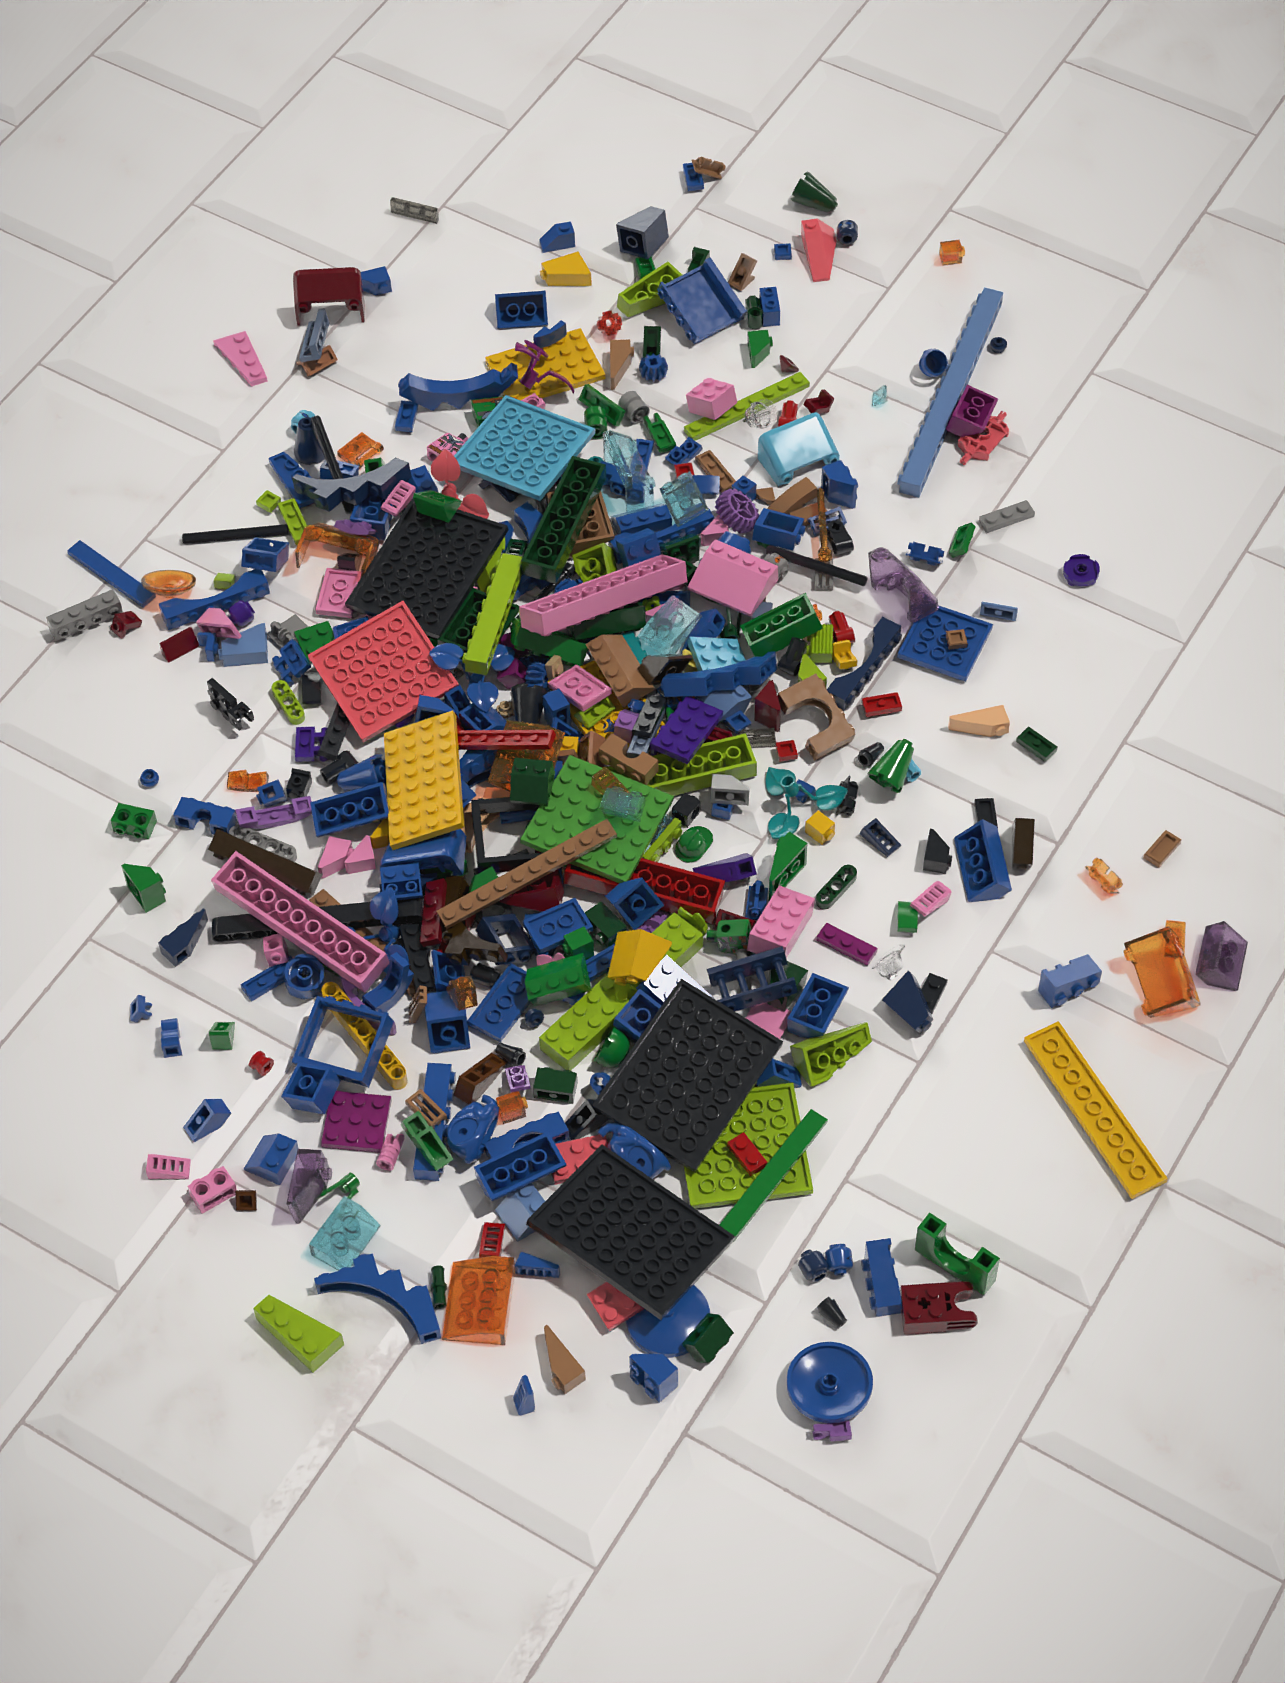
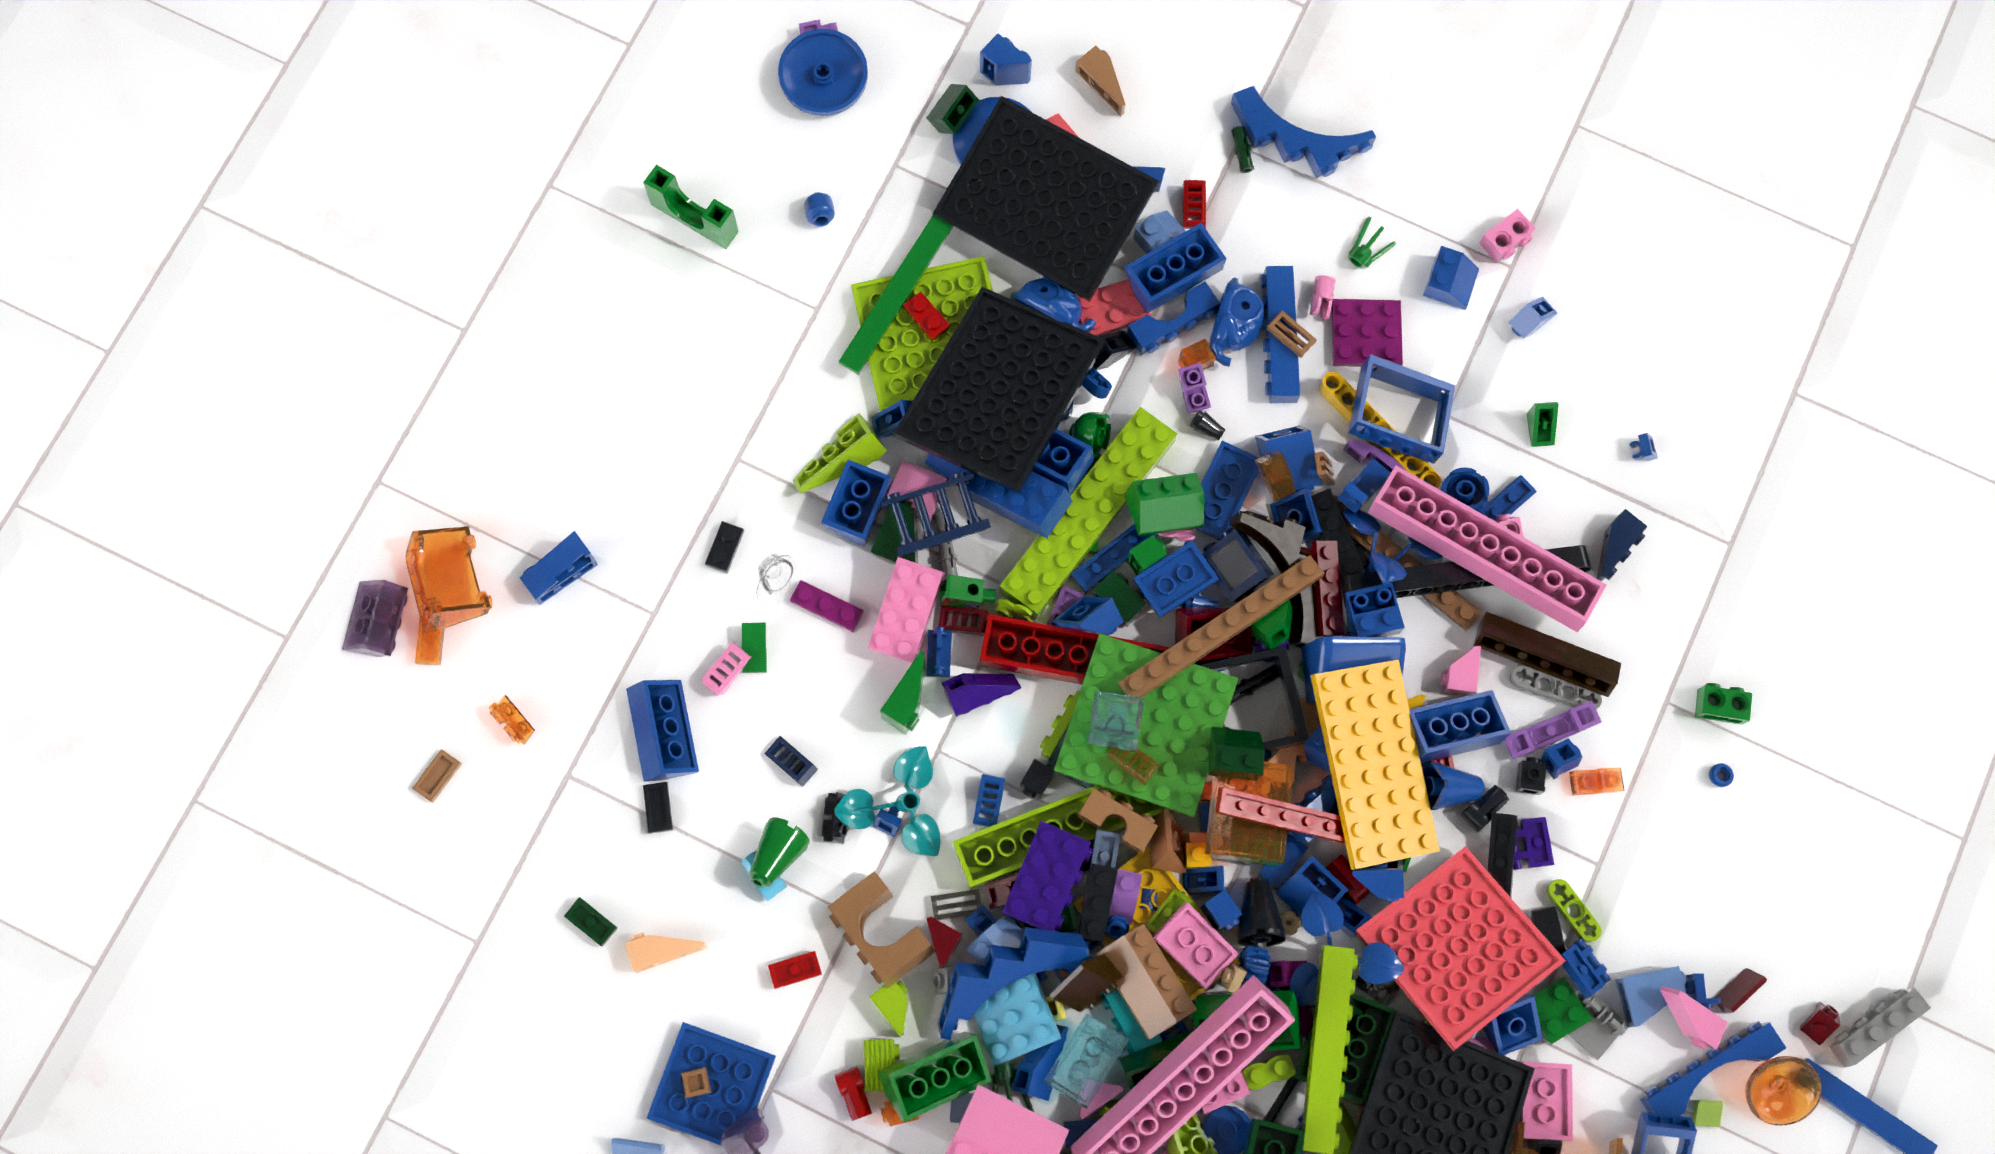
camera: 170 degrees right, 20 degrees up
green slope [121,863,166,913] -> none
bright pink slope [146,1154,191,1179] -> none
blue leg [161,1018,182,1058] -> none
blue arch [173,797,237,835] -> none
black plate [207,677,254,731] -> none
dark purple head [228,600,255,627] -> none
reddish brown slope [235,1190,257,1211] -> none
red wheel [249,1051,274,1076] -> none
lime wedge [253,1295,344,1373] -> none
blue brick [281,1062,341,1115] -> none
clear purple slope [286,1149,332,1224] -> none
clear light blue slope [309,1196,381,1271] -> none
bright pink slope [344,835,376,874] -> none
green slope [400,1111,454,1171] -> none
clear orange slope [442,1256,515,1345] -> none
reddish brown slope [453,1052,508,1104] -> none
blue slope [513,1375,535,1416] -> none
dark blue plate [525,1008,544,1028] -> none
dark green brick [533,1067,578,1104] -> none
yellow slope [607,929,672,986] -> none
green piece [675,826,713,863] -> none
light grey slope [711,774,750,806] -> none
red plate [775,740,798,762] -> none
black piece [778,637,808,677] -> none
dark blue head [798,1249,829,1282] -> none
yellow brick [805,810,835,845] -> none
dark green beam [816,864,857,909] -> none
black cone [817,1297,847,1329] -> none
dark blue arch [827,616,902,711] -> none
yellow bracket [832,640,857,669] -> none
black cone [858,742,884,766] -> none
blue wedge [861,1238,902,1317] -> none
dark blue slope [882,970,934,1034] -> none
dark red brick [900,1281,978,1335] -> none
black slope [923,828,952,874] -> none
dark brown slope [1012,818,1035,870] -> none
yellow plate [1024,1021,1168,1199] -> none

